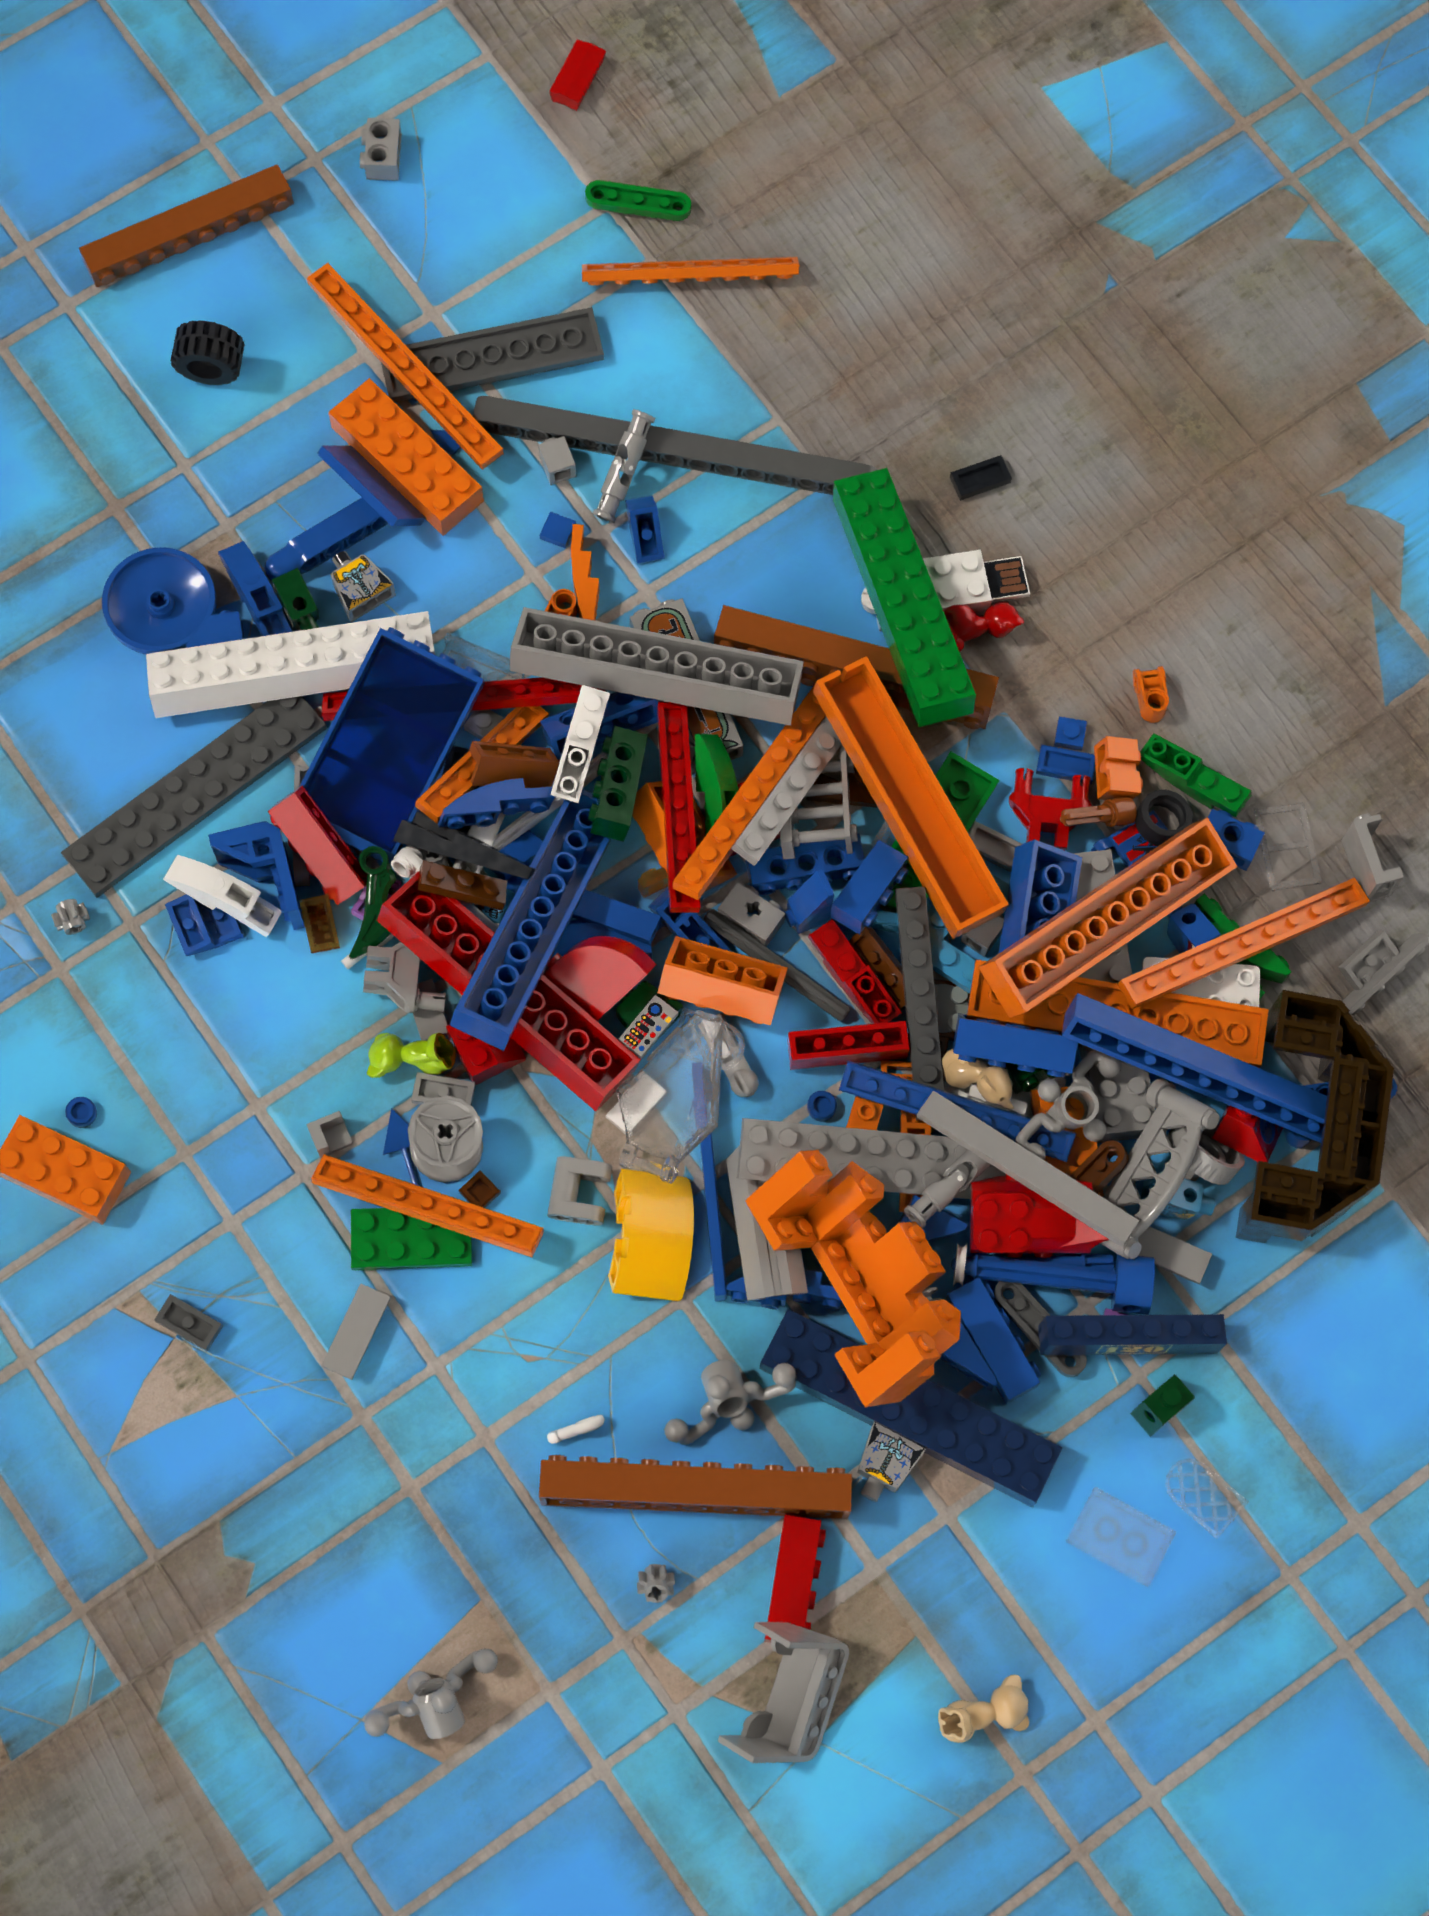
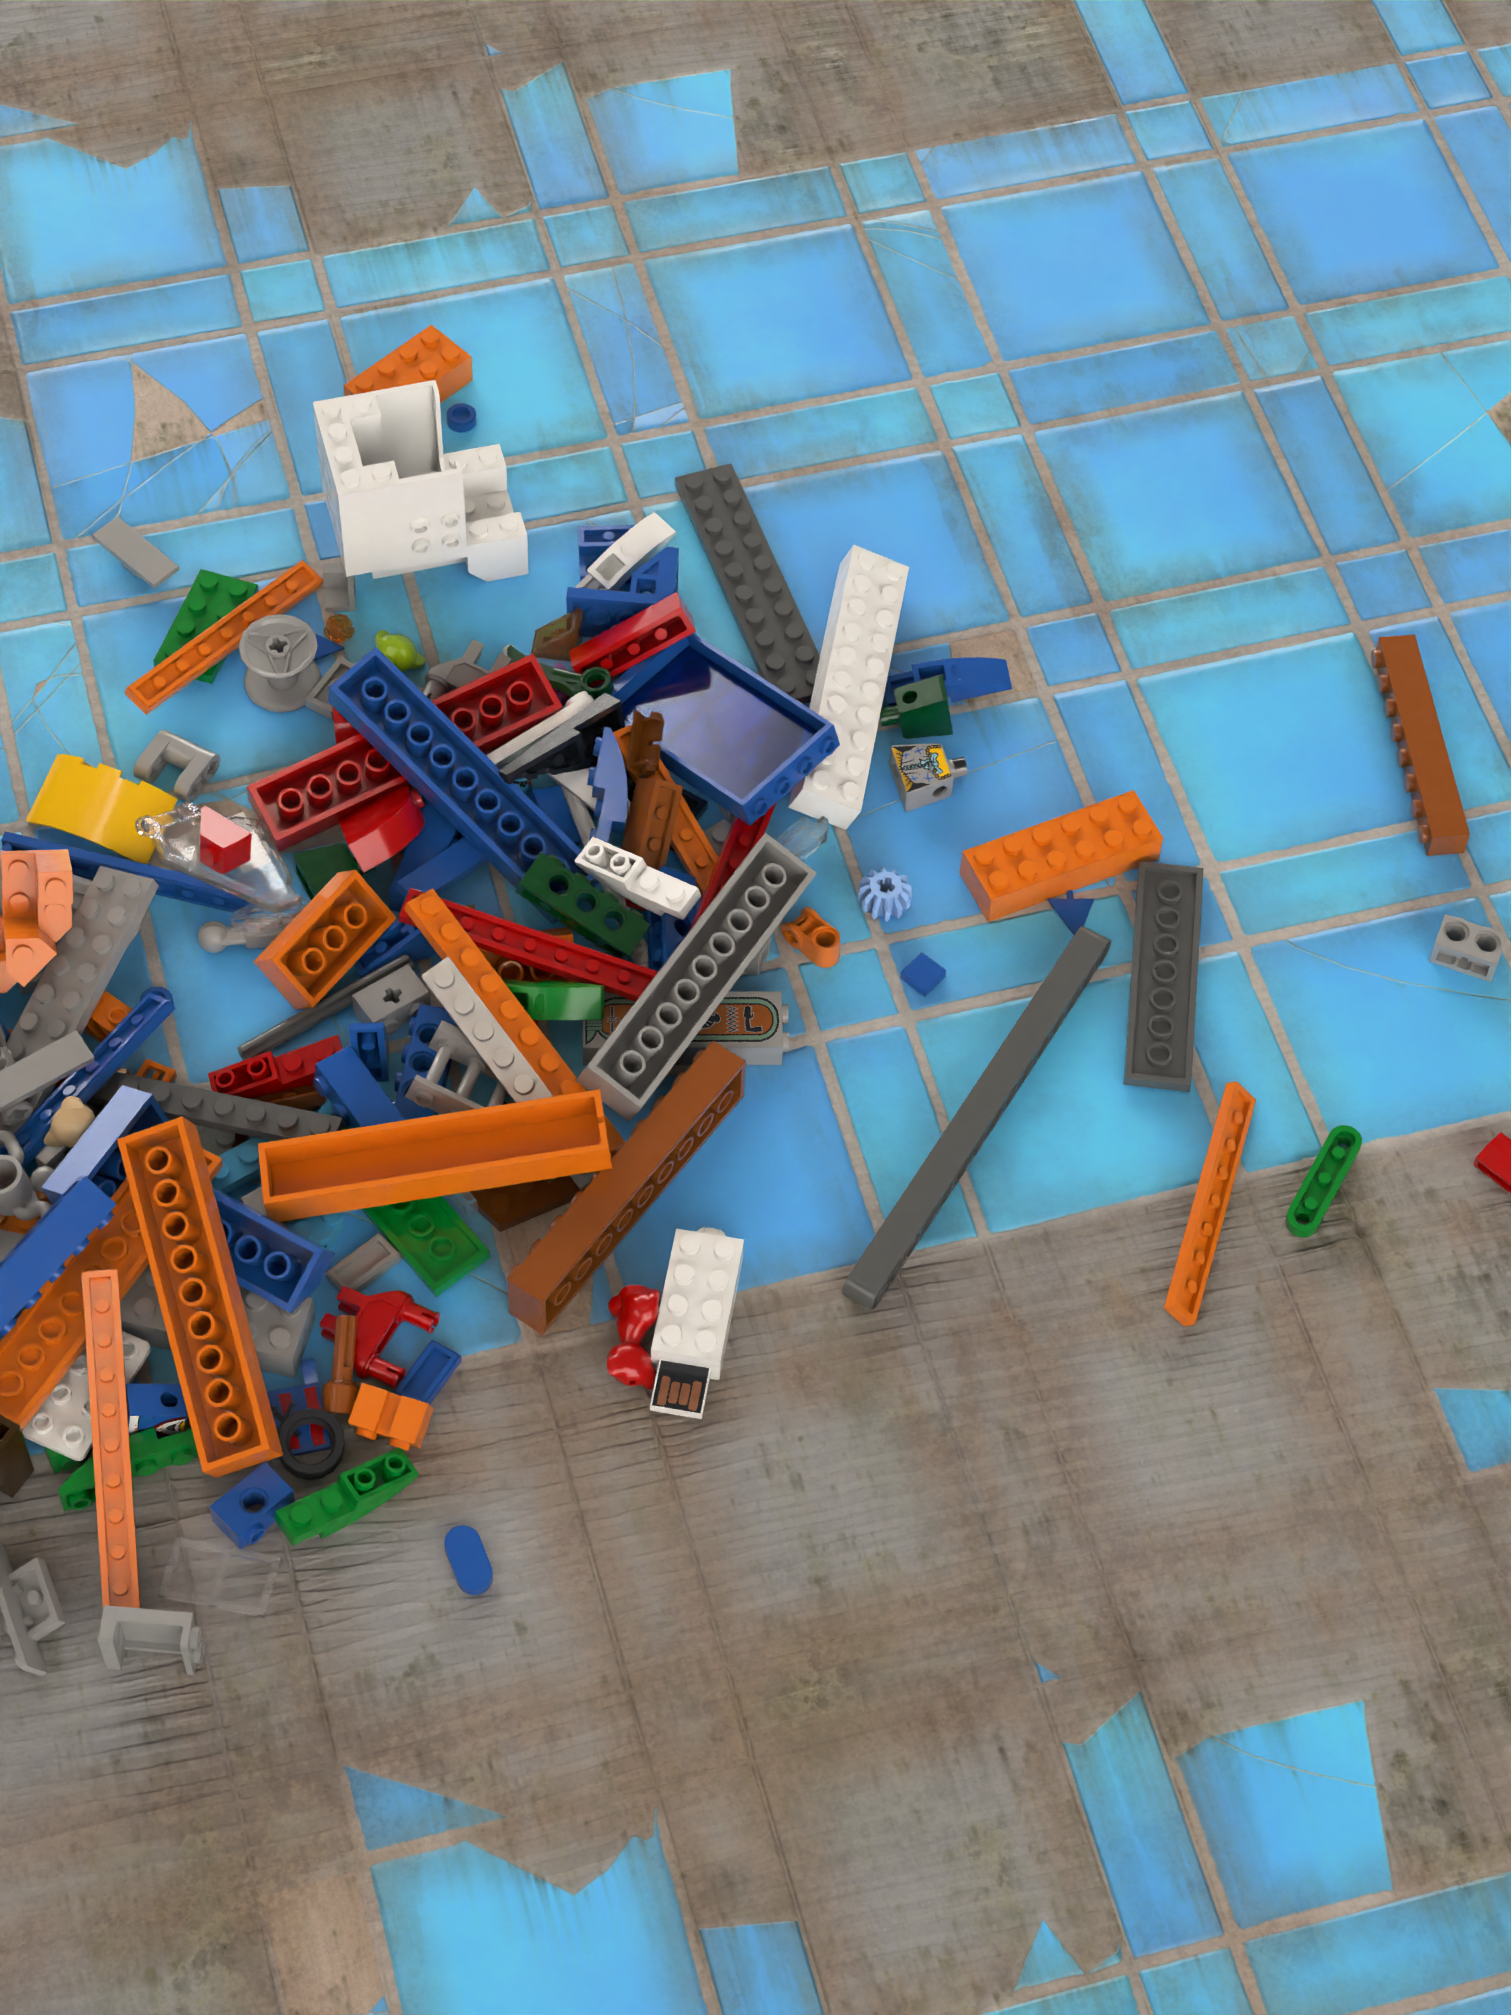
camera: 110 degrees right, 15 degrees down
light grey gear [51,899,90,935] -> none
blue dish [102,547,217,654] -> none
dark grey plate [154,1294,223,1352] -> none
black tyre [171,320,245,385] -> none
blue slope [186,610,245,648] -> none
blue piece [265,498,388,581] -> none
orange plate [306,262,504,470] -> none
blue tile [318,445,426,527] -> none
reddish brown plate [418,860,507,910] -> none
reddish brown tile [458,1170,501,1208] -> none
light grey brick [538,436,576,485] -> none
orange slope [571,524,600,621] -> none
light grey piece [592,409,655,523] -> none
tile [618,994,679,1059] -> none
blue slope [625,496,665,563] -> none
red brick [787,1021,909,1070] -> none
green brick [833,468,976,727] -> none
black tile [950,455,1012,501] -> none
blue plate [1054,716,1087,751] -> none
orange piece [1133,666,1169,723] -> none
none -> red slope [200,806,252,875]
none -> white piece [313,380,529,582]
none -> clear orange plate [324,614,355,643]
none -> blue tile [444,1525,493,1595]
none -> reddish brown hinge [626,710,665,778]
none -> light blue gear [857,866,913,922]

